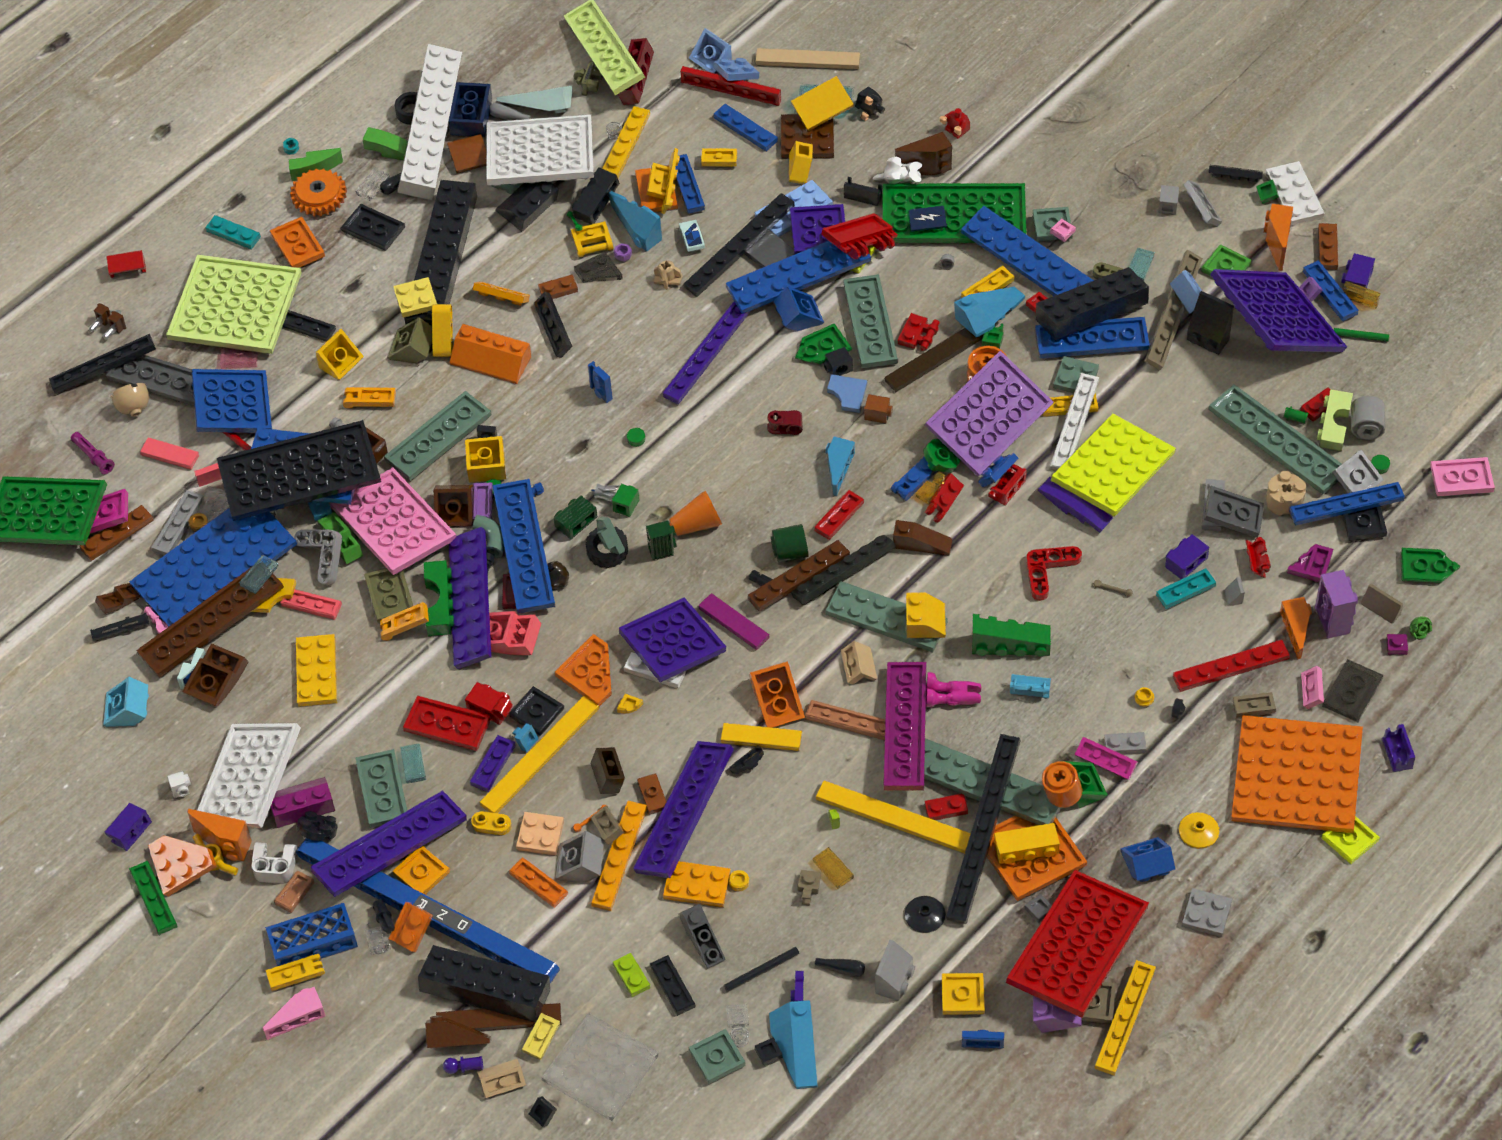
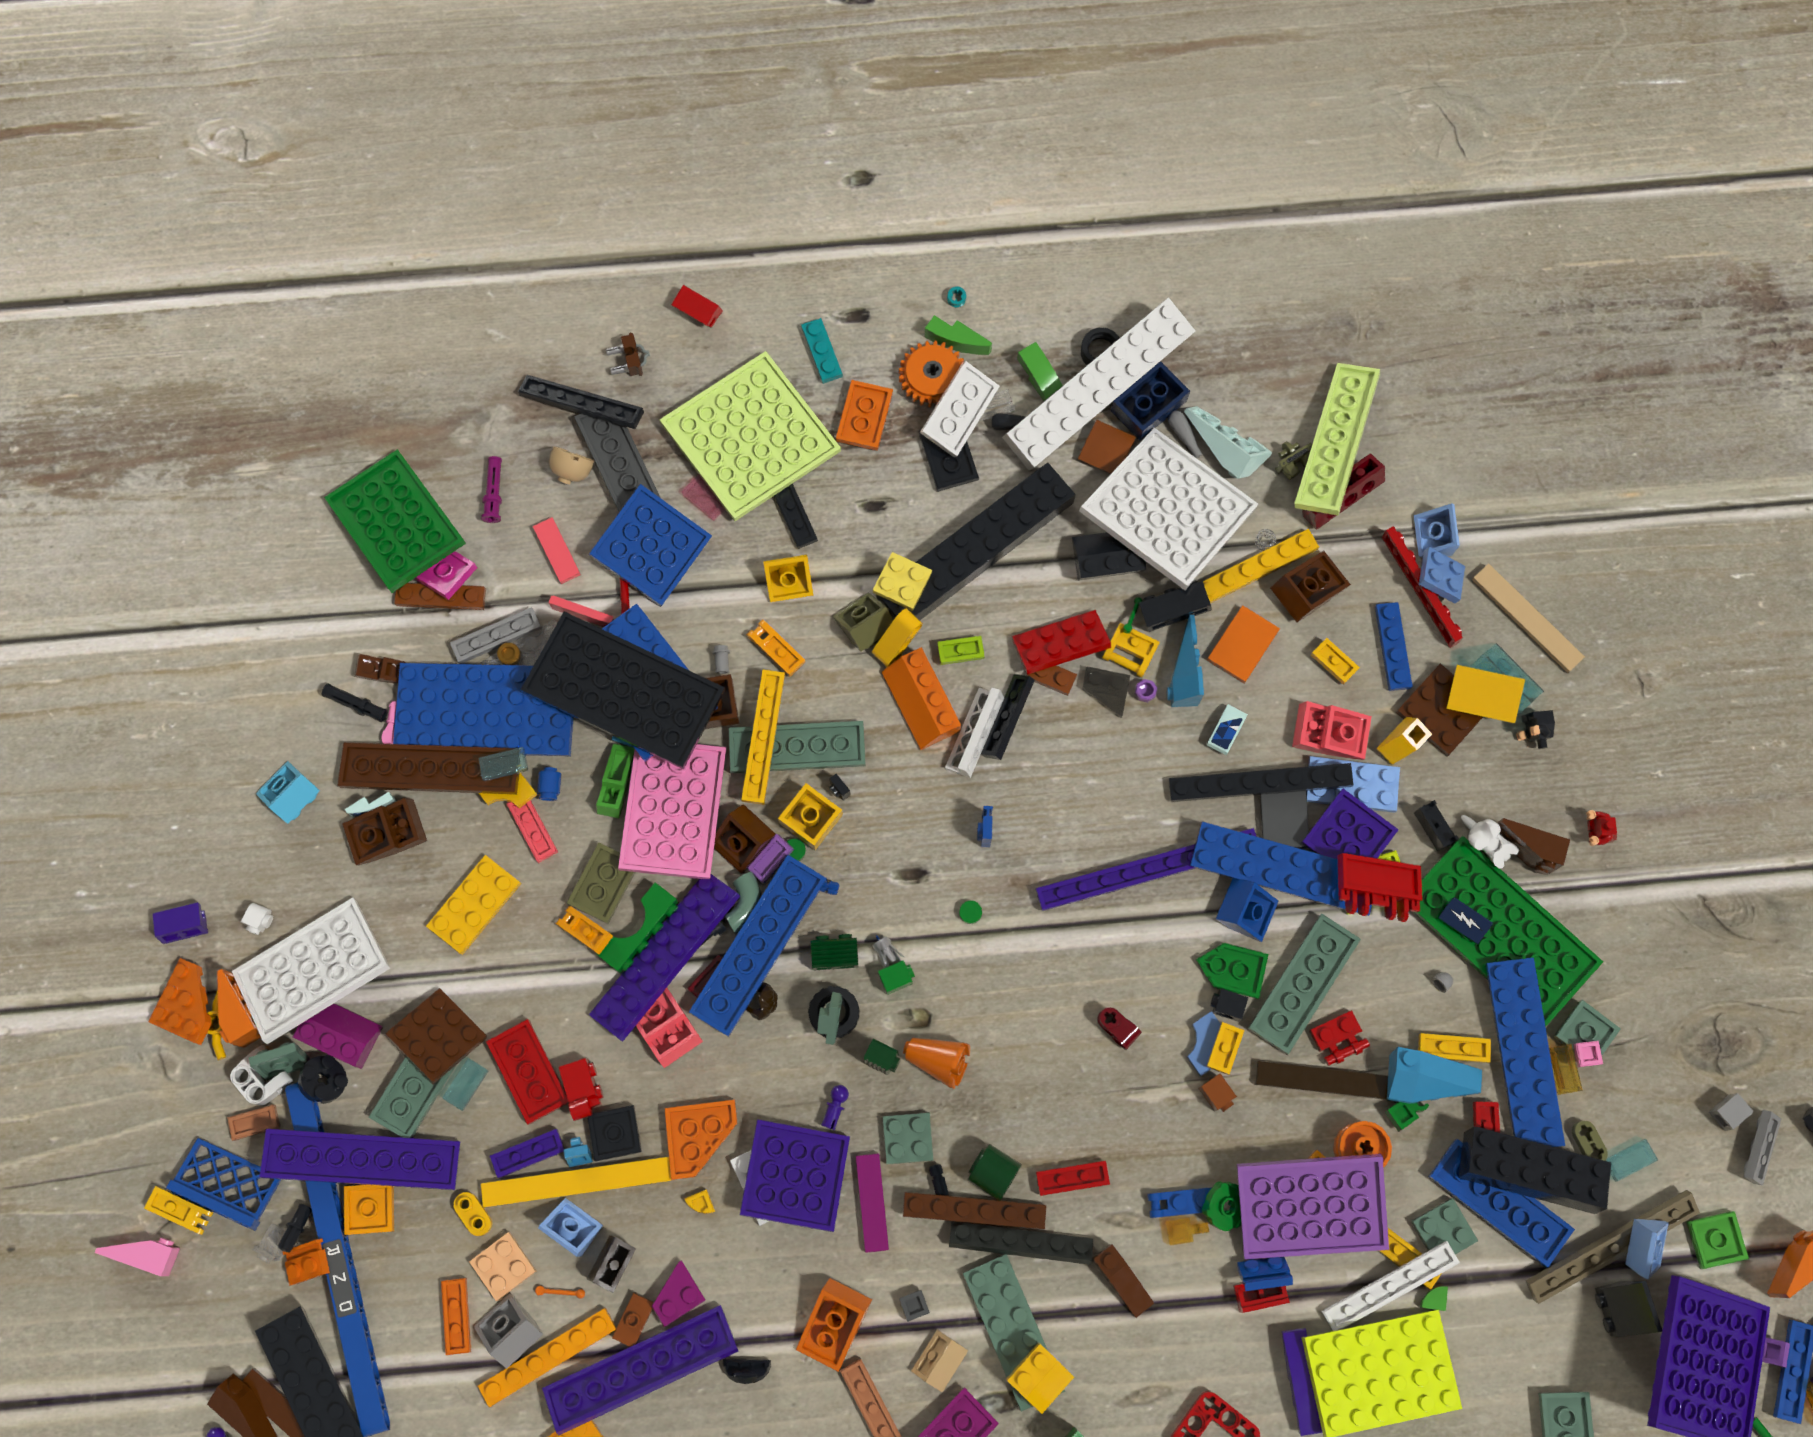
camera: 40 degrees right, 20 degrees up
green tile [129,861,178,935] -> none
light grey beam [294,530,342,586] -> none
light orange plate [473,281,530,305] -> none
dark tan plate [590,806,624,845] -> none
yellow bracket [646,148,680,214] -> none
tan piece [654,260,683,289] -> none
blue plate [675,154,705,214] -> none
yellow tile [721,723,802,751] -> none
dark azure slope [825,436,855,496] -> none
red hinge [925,473,964,524] -> none
none -> sand green plate [249,1042,310,1081]
none -> reddish brown plate [385,988,487,1085]
none -> blue brick [537,767,561,801]
none -> light blue slope [538,1198,603,1257]
none -> magenta wing [652,1260,705,1327]
none -> yellow plate [741,670,785,805]
none -> dark purple pin [821,1085,849,1130]
none -> sand green plate [883,1113,933,1165]
none -> dark grey plate [899,1290,930,1322]
none -> white plate [920,361,1000,457]
none -> lime plate [937,636,985,665]
none -> white fence [945,688,1004,778]
none -> red plate [1012,610,1111,675]
none -> yellow plate [1206,1022,1245,1075]
none -> reddish brown slope [1270,550,1351,622]
none -> coral slope [1292,701,1372,760]
none -> bright green tile [1420,1286,1448,1311]
none -> clear yellow tile [1549,1044,1583,1095]

